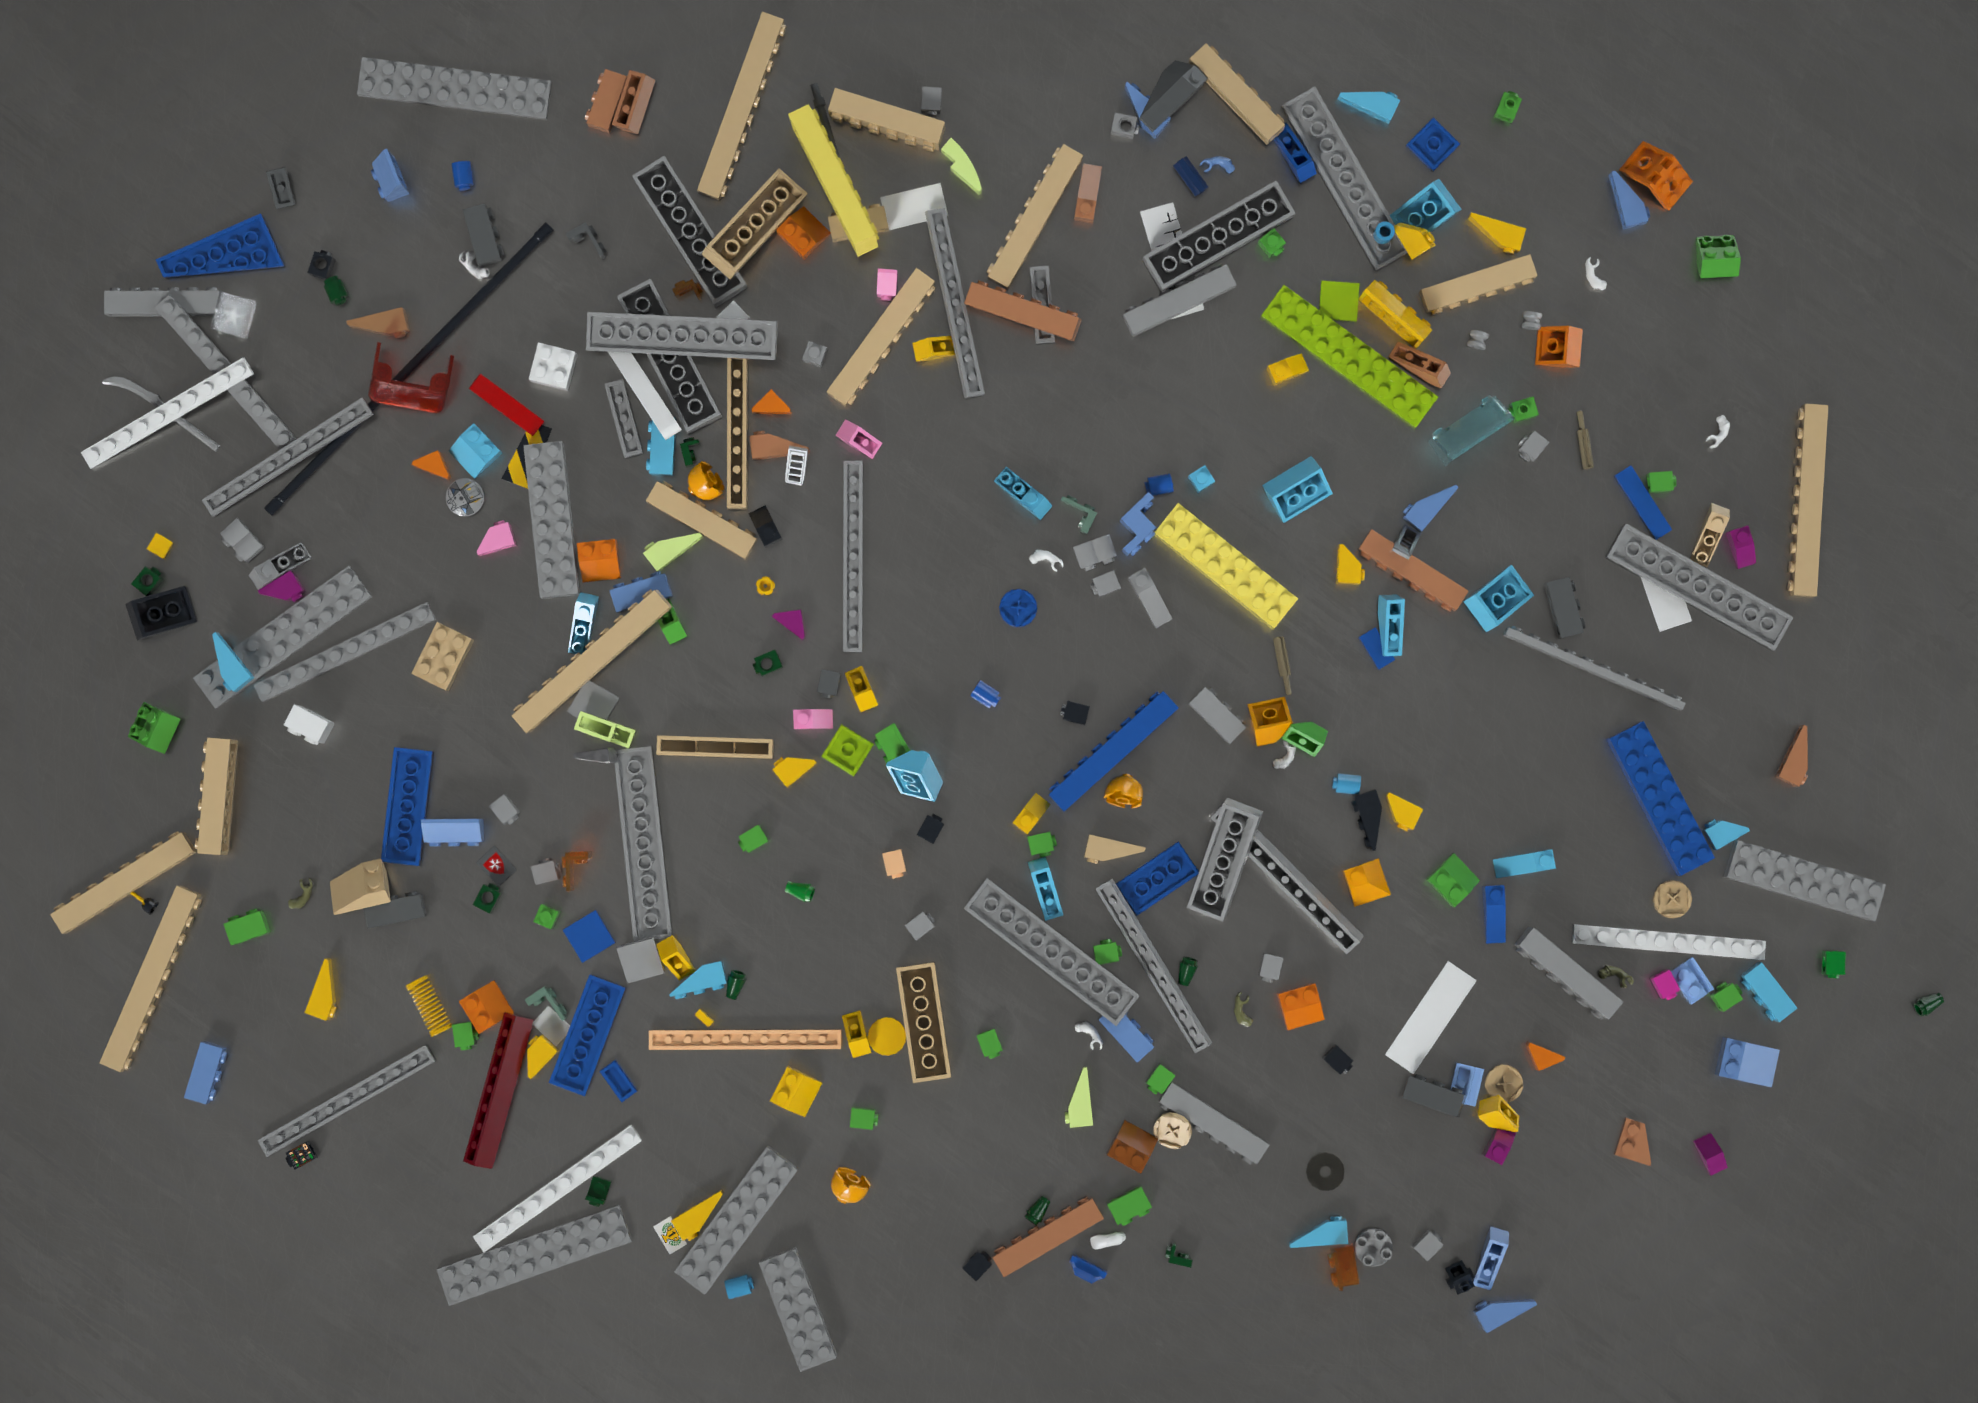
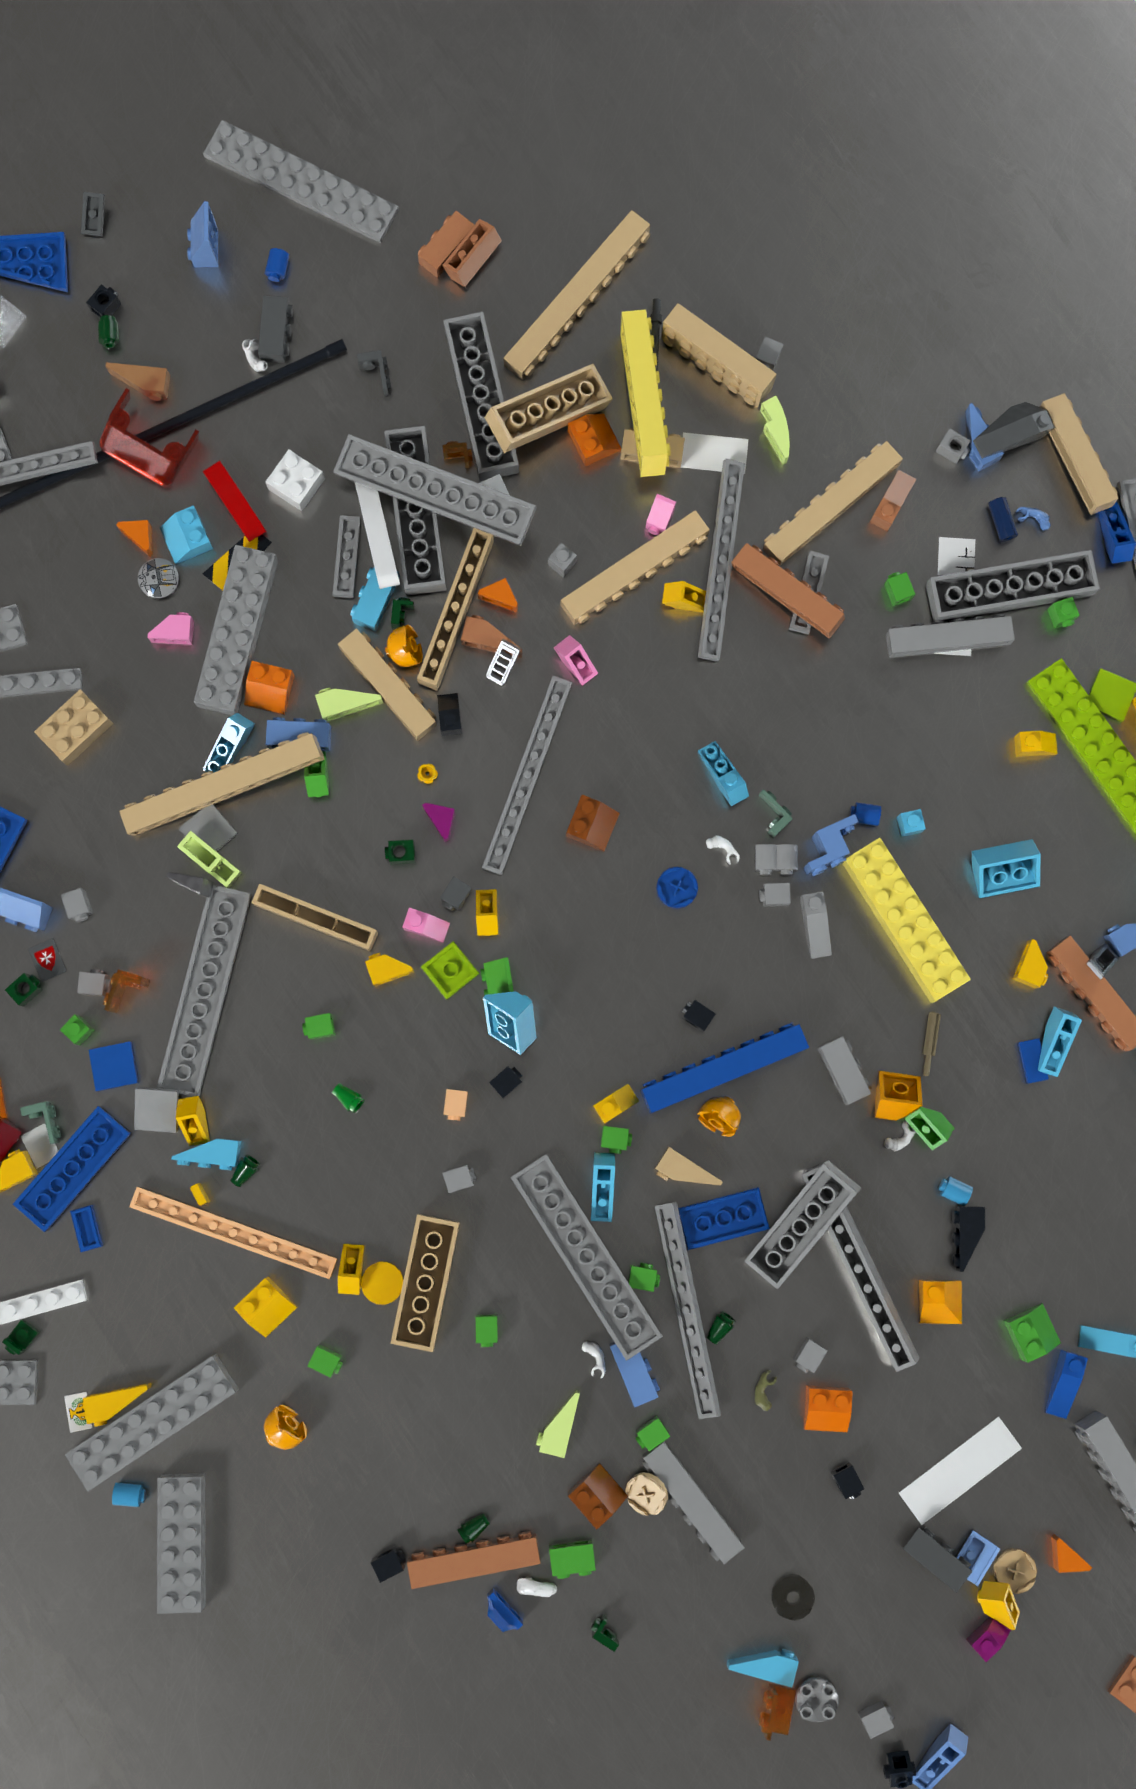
camera: 15 degrees right, 5 degrees down
blue brick [970,680,1001,708] -> none
yellow slope [1385,792,1423,831] -> none
none -> dark orange slope [566,795,620,851]
none -> bright green brick [884,572,915,607]

